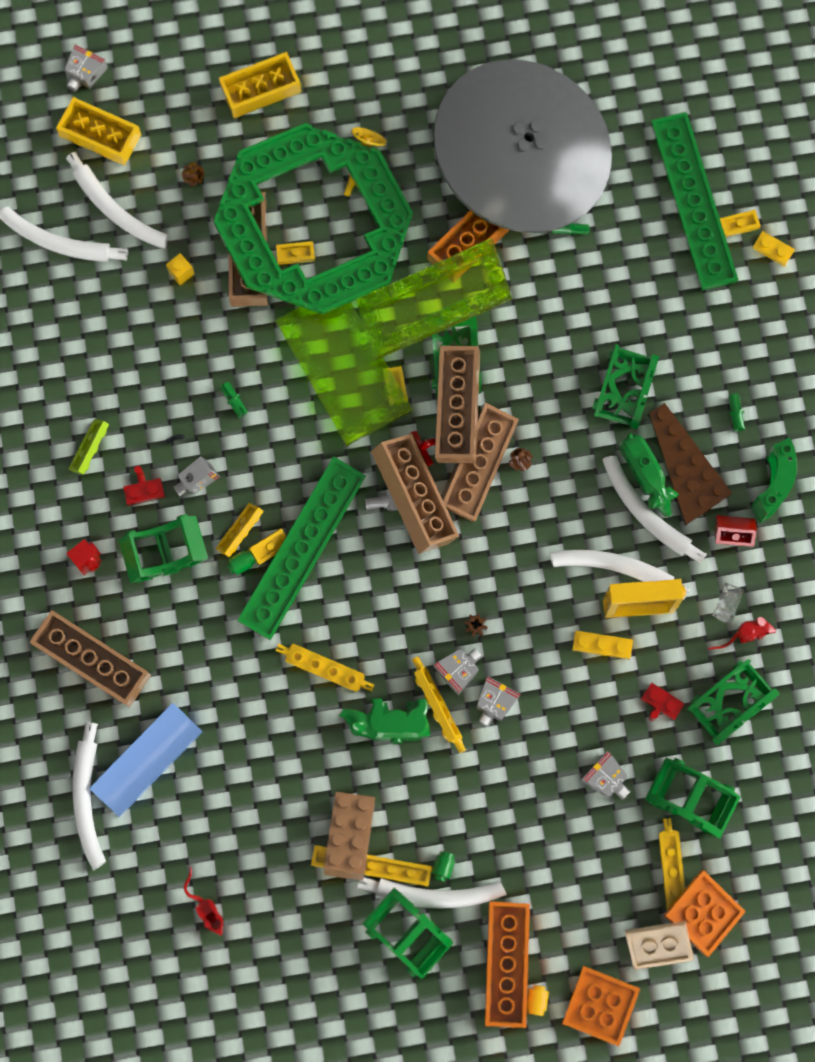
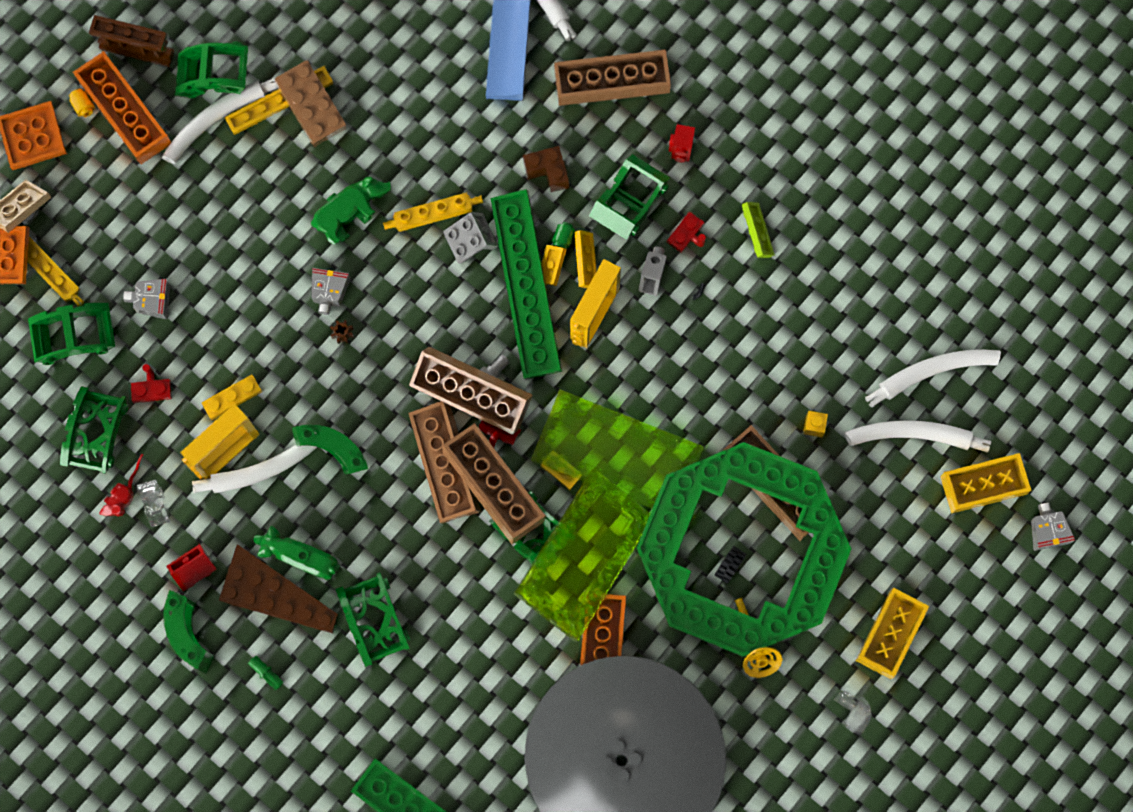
camera: 140 degrees right, 0 degrees up
reddish brown gear [181,162,204,186] -> none
green axle [220,382,248,418] -> none
yellow plate [276,241,315,265] -> none
yellow plate [412,656,467,754] -> none
green brick [431,851,455,882] -> none
light grey torso [477,677,520,727] -> none
reddish brown gear [508,448,533,471] -> none
green axle [552,223,590,236] -> none
white animal [602,456,707,564] -> none
none -> reddish brown fence [89,15,175,67]
none -> green window [292,425,368,475]
none -> light grey bracket [443,212,498,264]
none -> reddish brown brick [523,146,569,193]
none -> yellow window [570,259,621,348]
none -> black tyre [714,546,747,584]
none -> clear brick [834,691,871,735]

